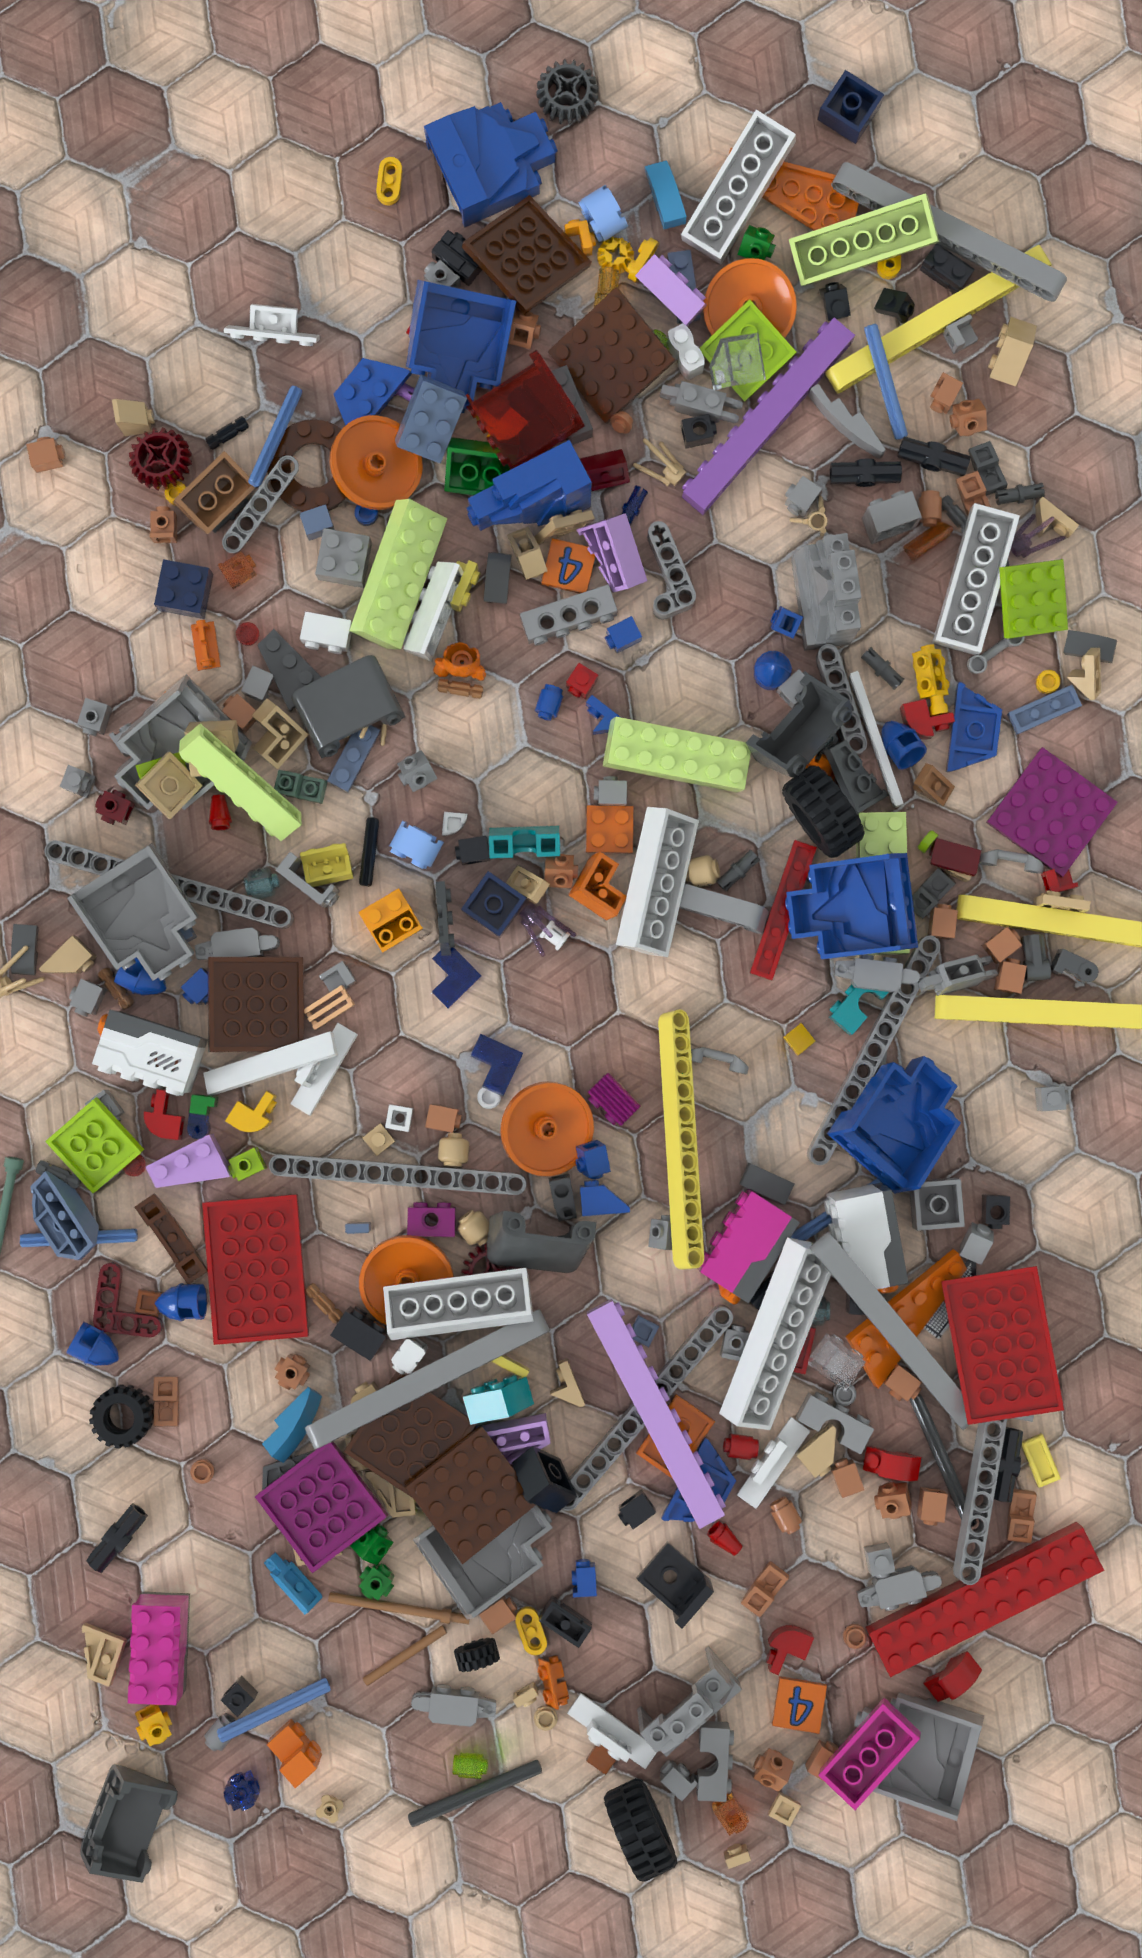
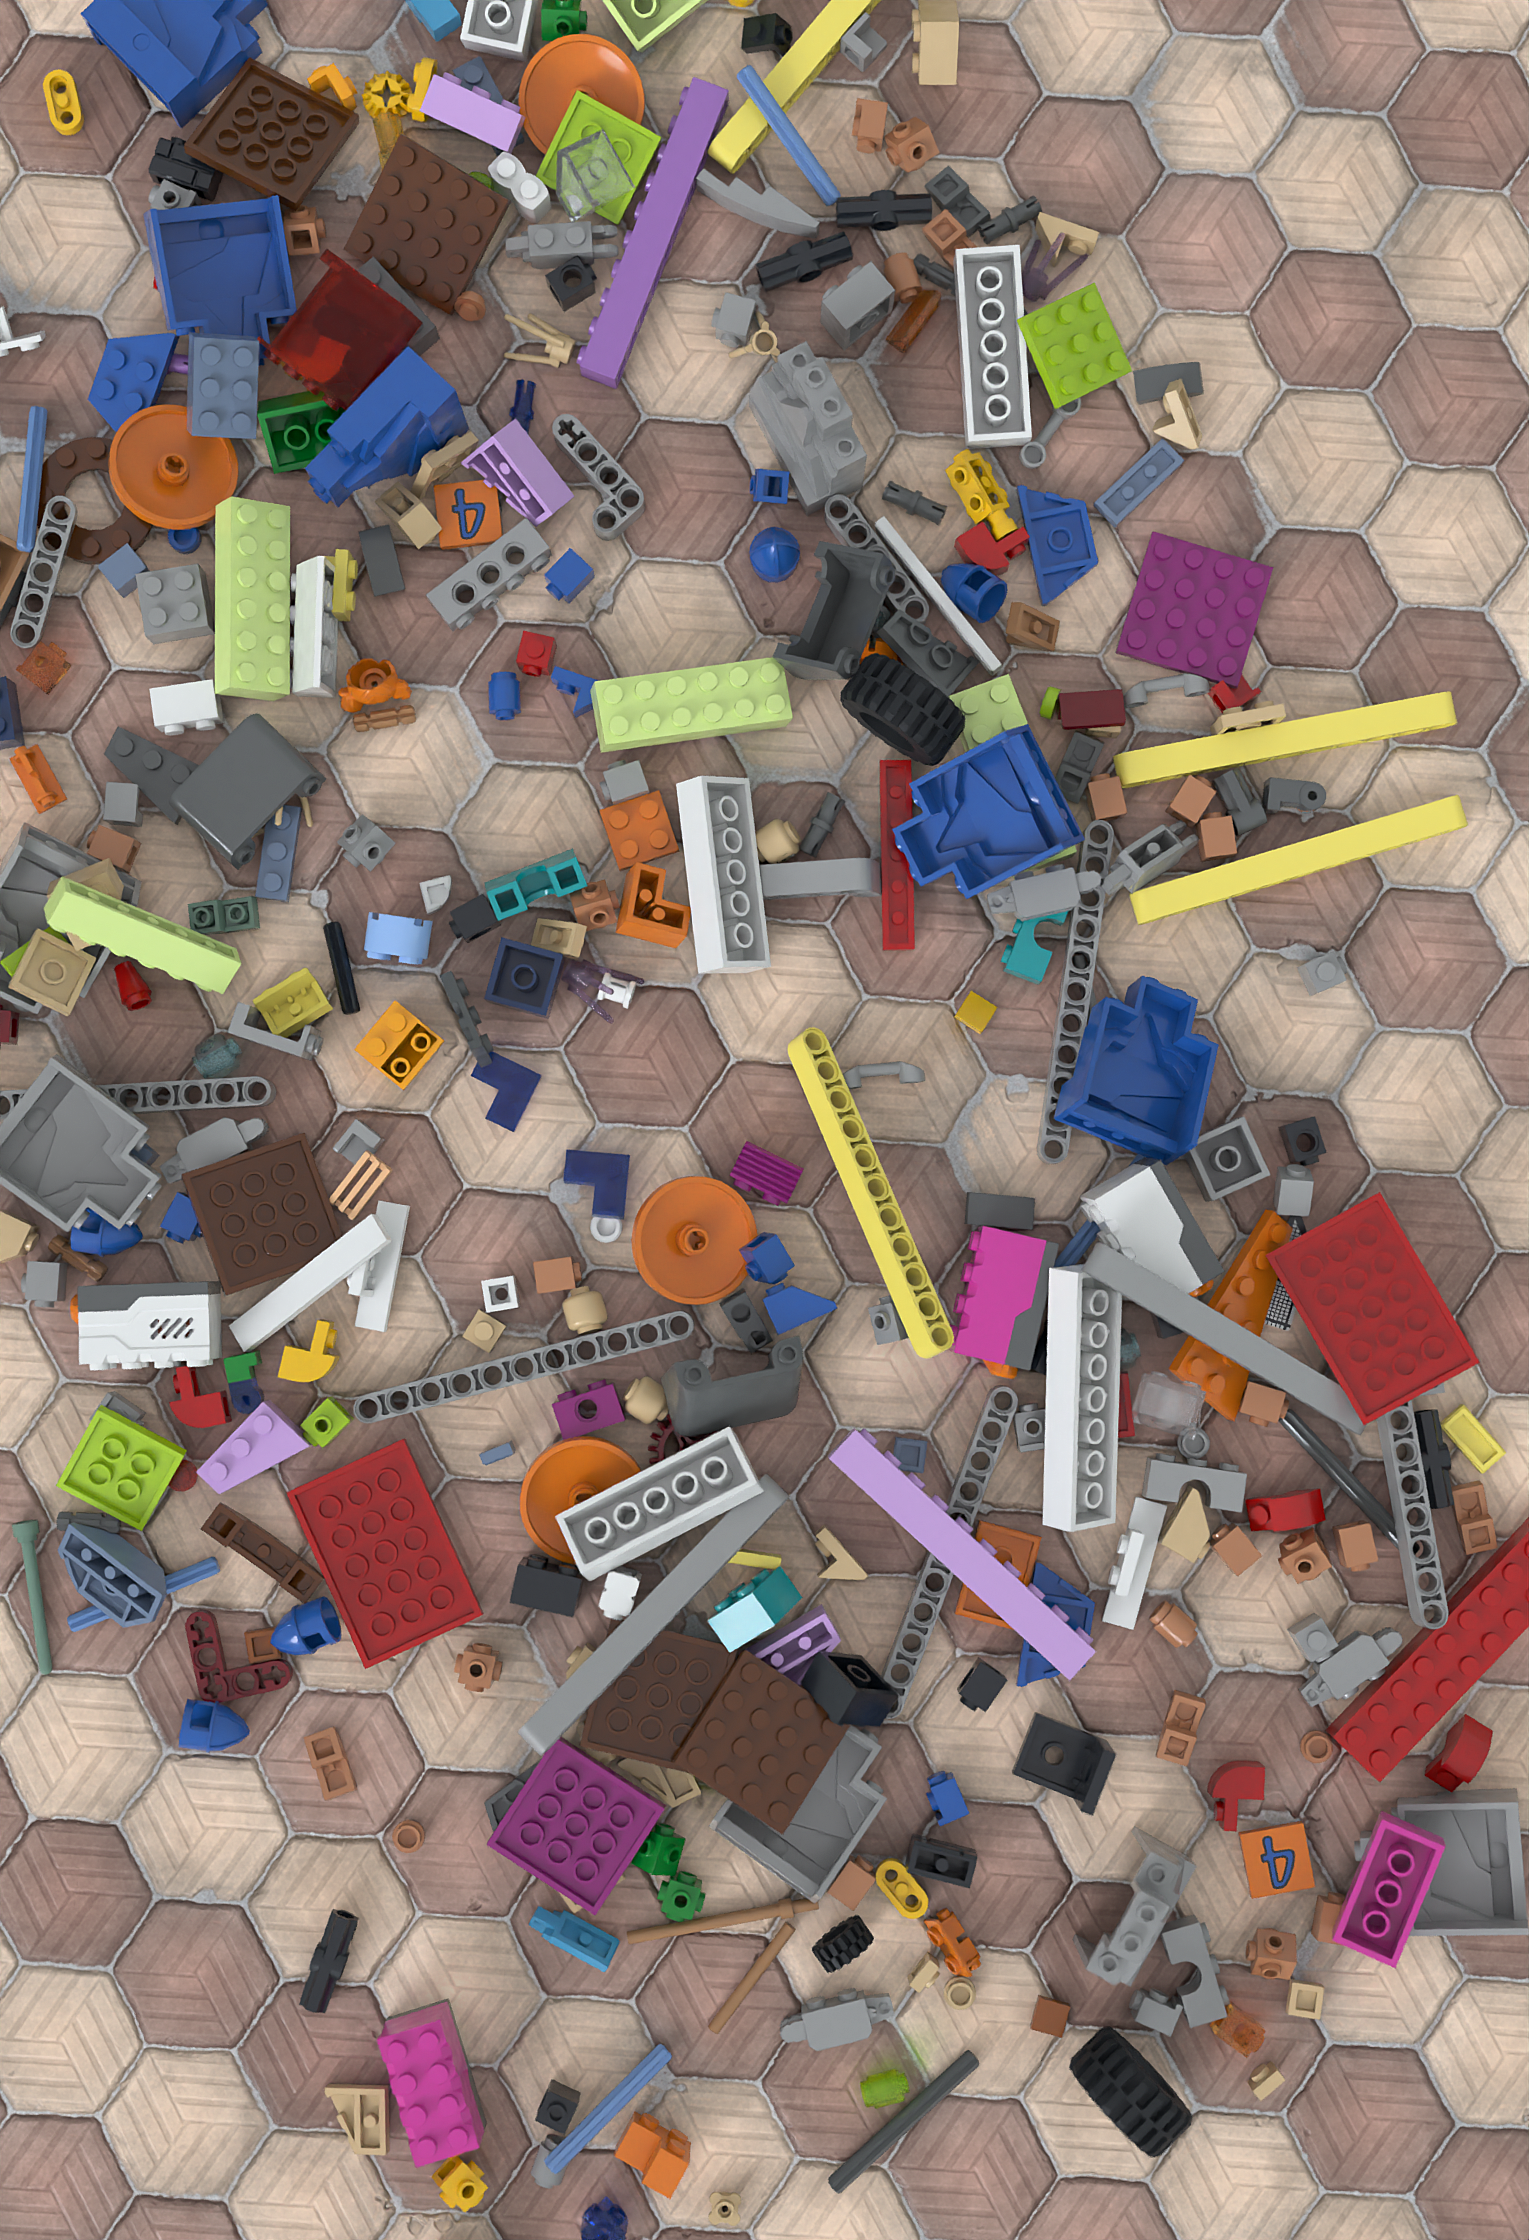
camera: 20 degrees left, 0 degrees up
black tyre [89,1385,154,1449] -> none
clear red plate [236,622,260,646] -> none
tan brick [252,699,309,770] -> none
dark azure slope [262,1387,322,1463] -> none
medium nougat axle [305,1283,343,1324] -> none
white bracket [567,1693,658,1769] -> none
light blue brick [578,185,628,243] -> none
dark red panel [579,449,630,491] -> none
red cone [707,1521,743,1556] -> none
red brick [723,1433,759,1460] -> none
light grey brick [776,669,807,708] -> none
black bracket [819,282,851,321] -> none
yellow tile [1036,670,1060,694] -> none

